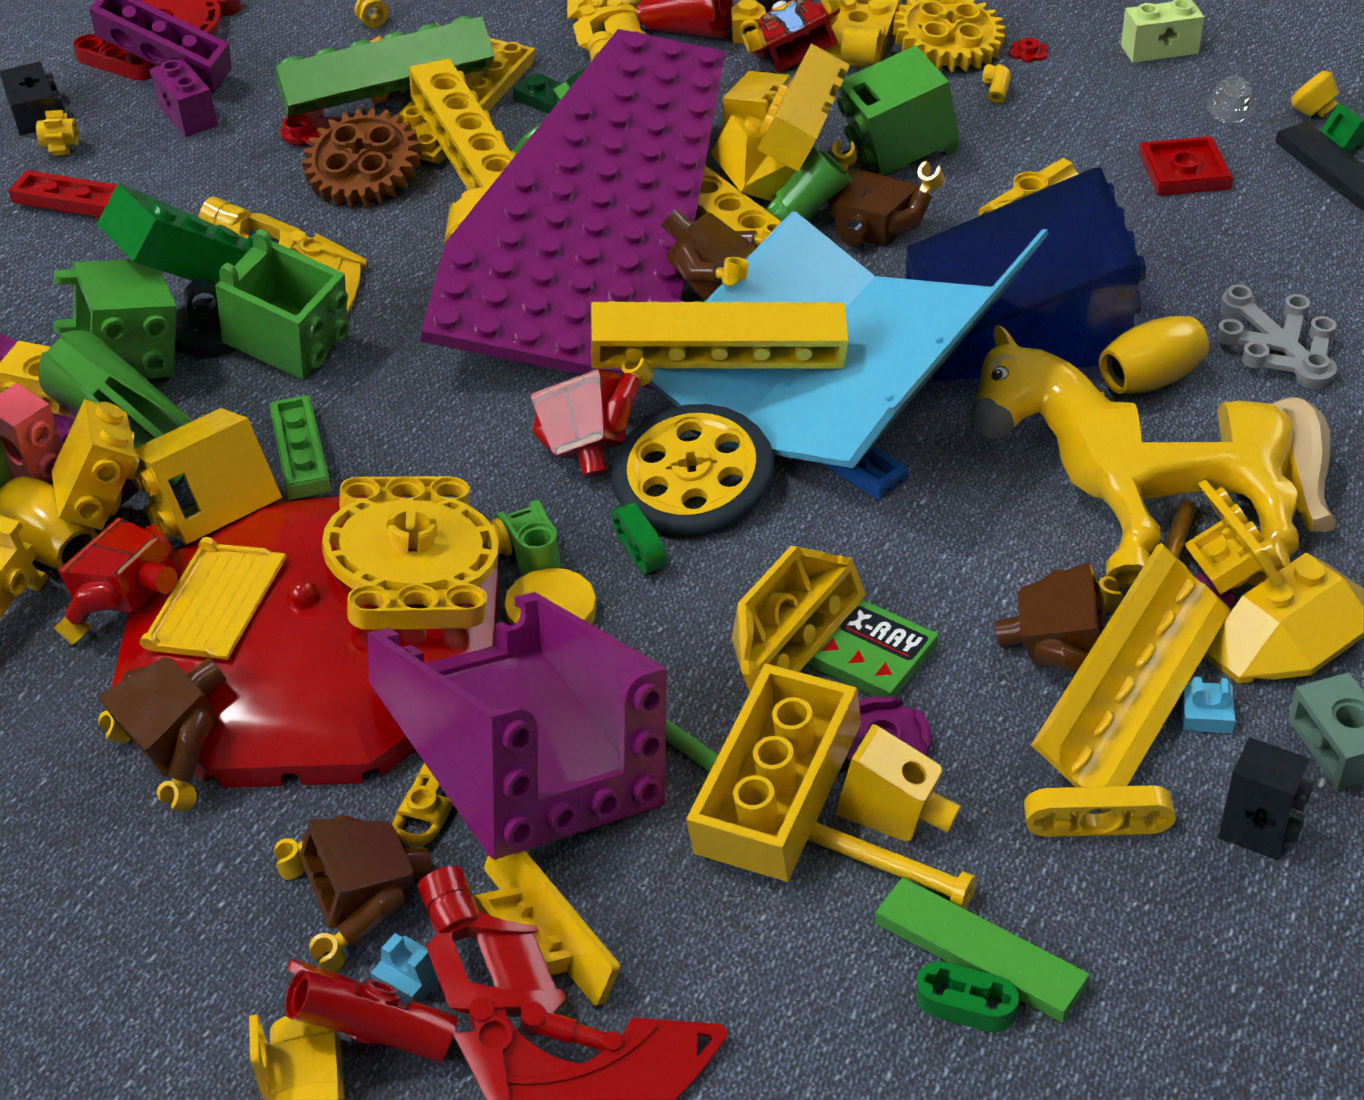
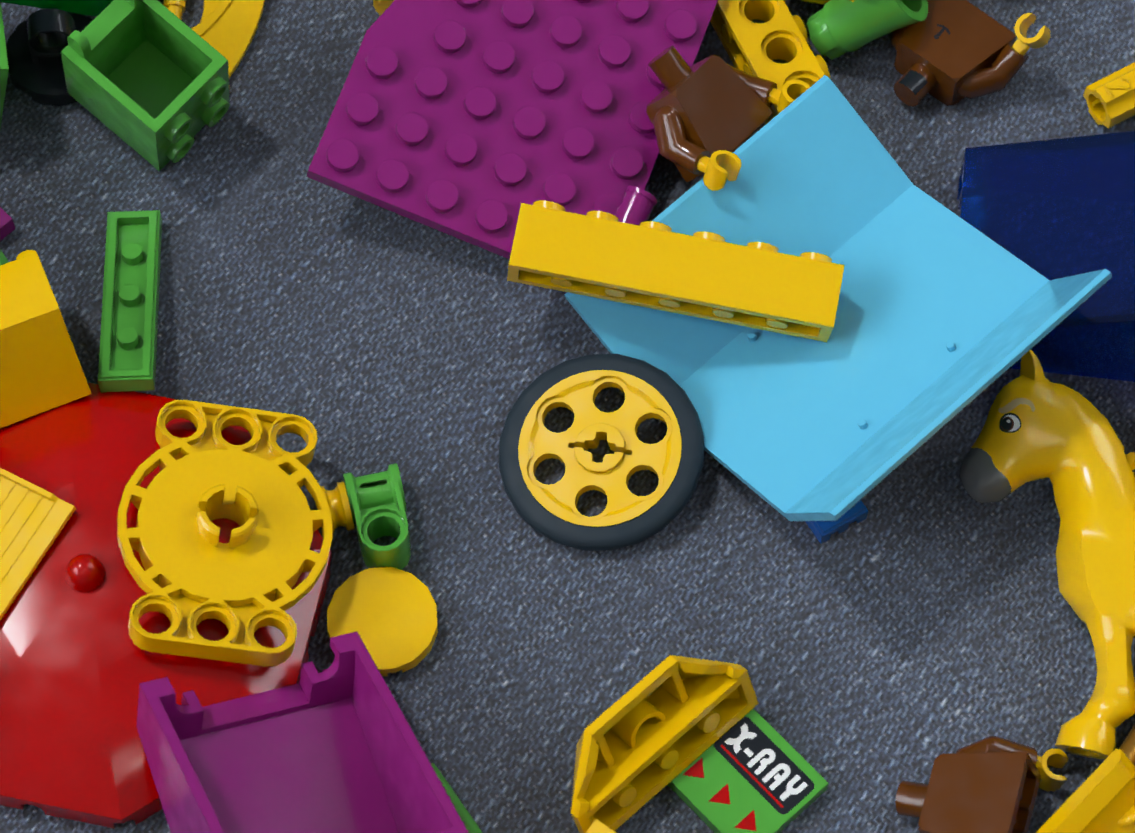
camera: 10 degrees right, 20 degrees up
torso [530,357,654,478] -> none
green beam [611,502,667,575] -> none

